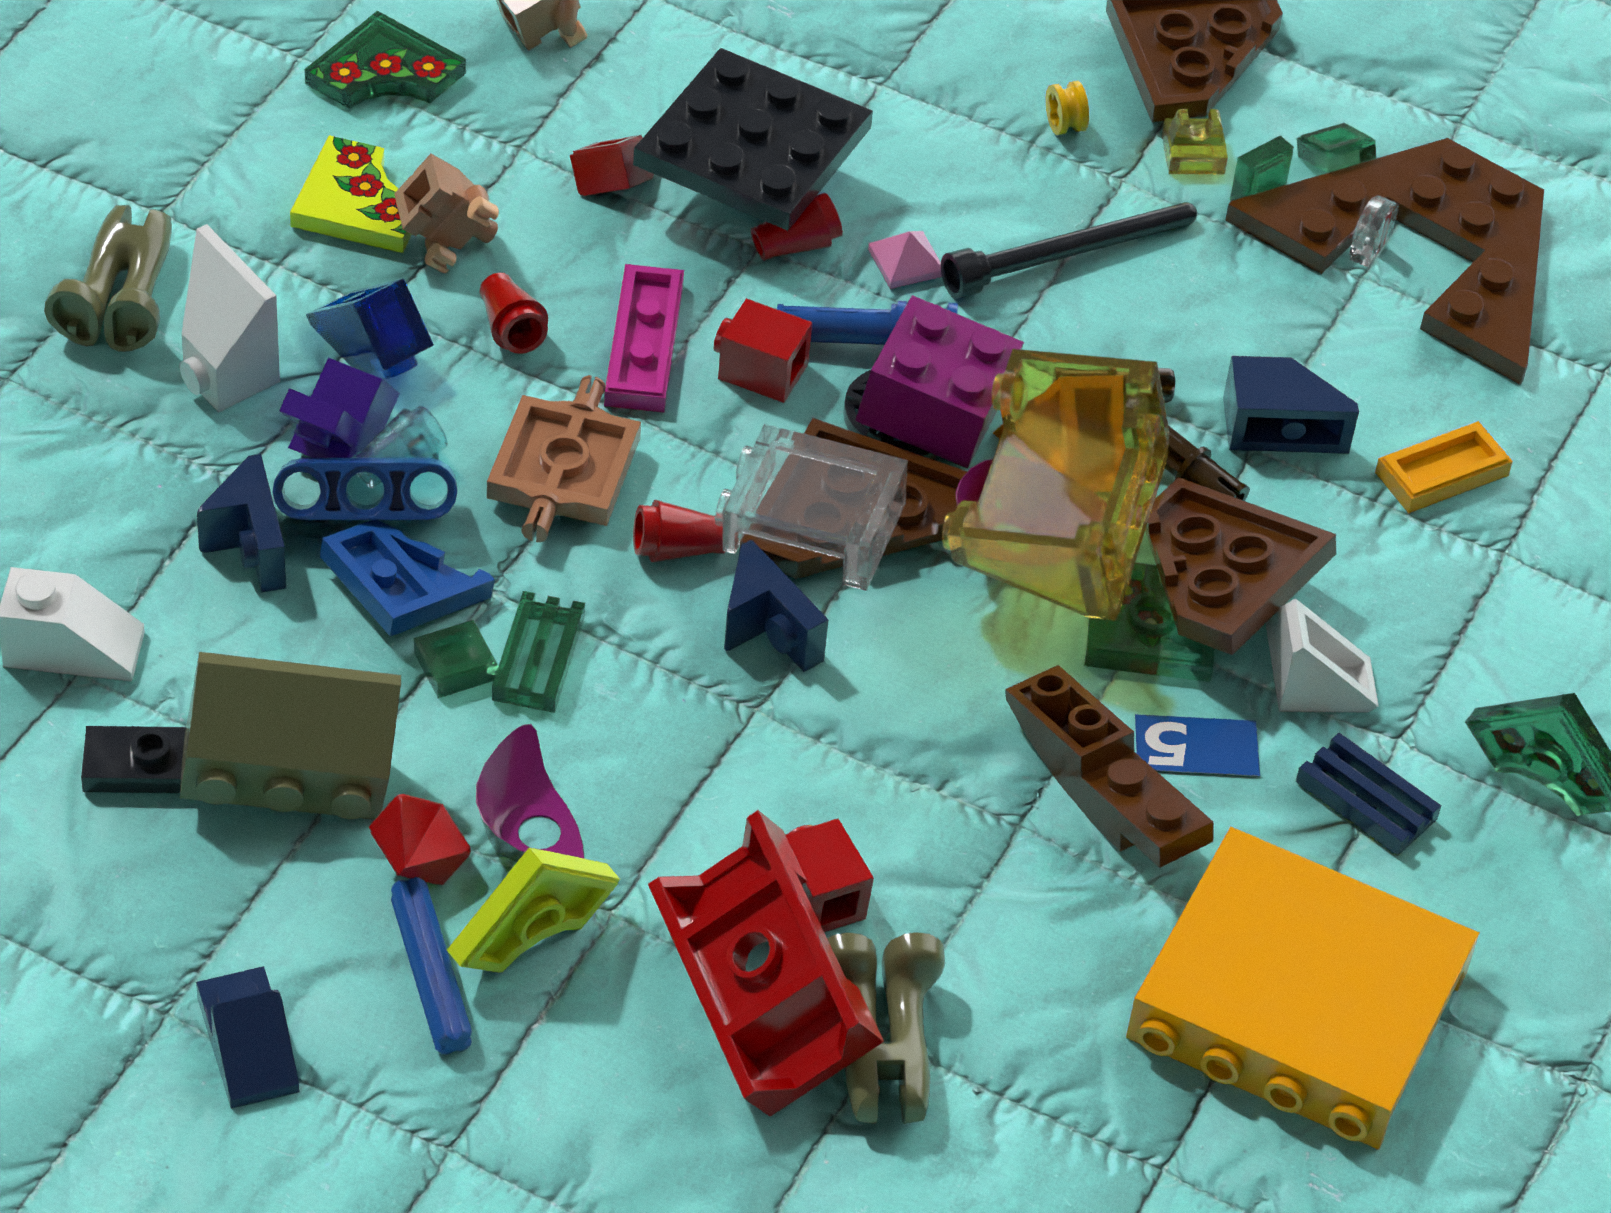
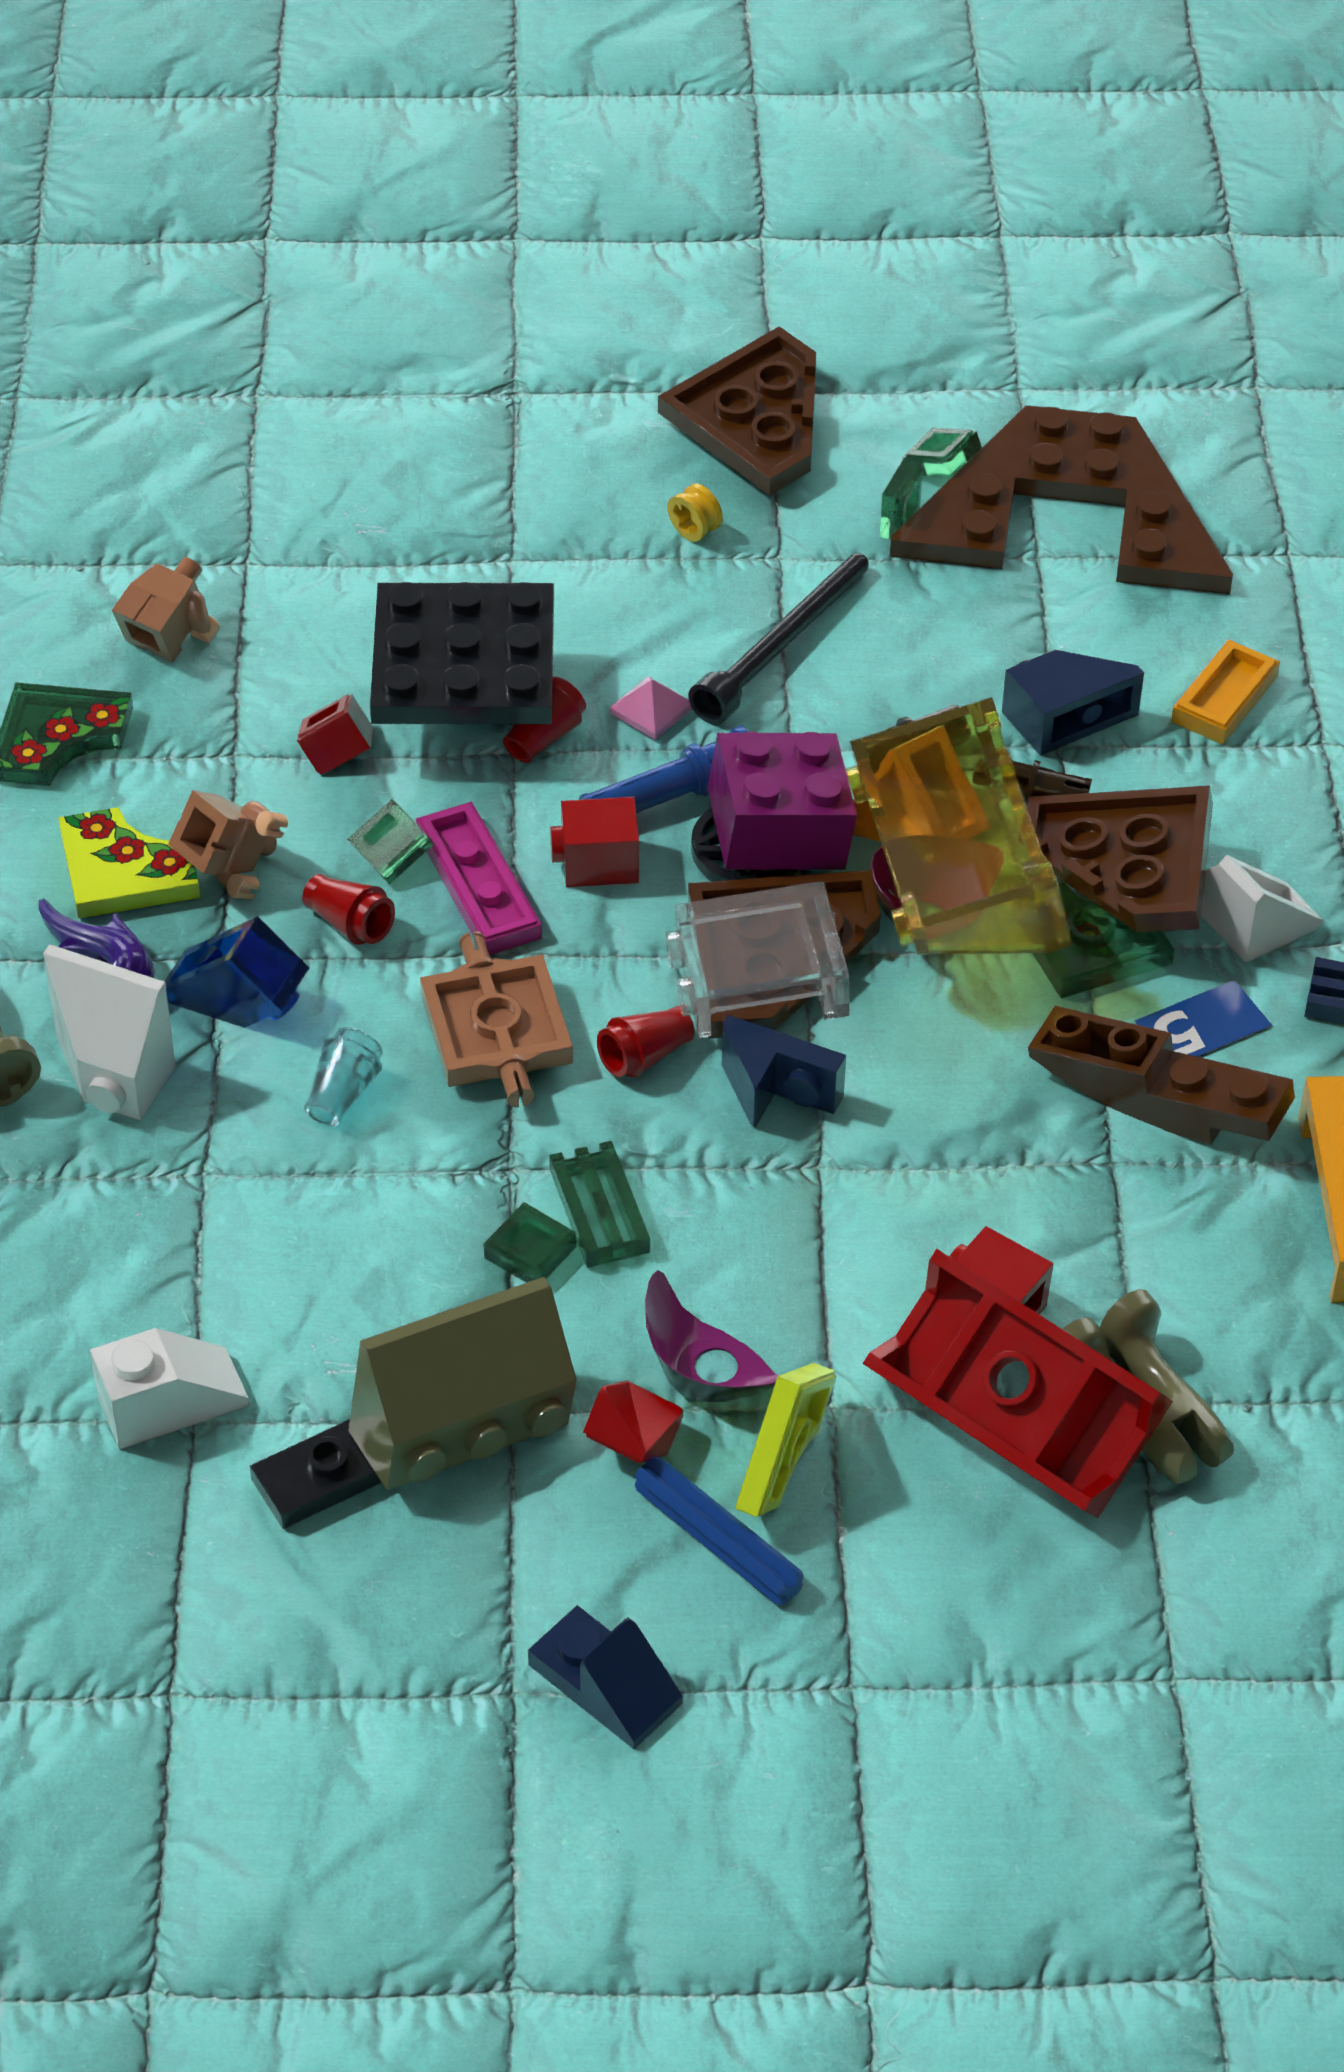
camera: 25 degrees left, 0 degrees up
dark blue slope [197,454,286,593] -> none
blue beam [272,458,458,520] -> none
dark purple brick [279,357,400,458] -> none
blue wing [320,520,495,637] -> none
clear yellow tile [1162,109,1228,174] -> none
clear tile [1349,195,1399,267] -> none
none -> dark purple piece [38,898,155,978]
none -> clear green tile [347,799,434,885]

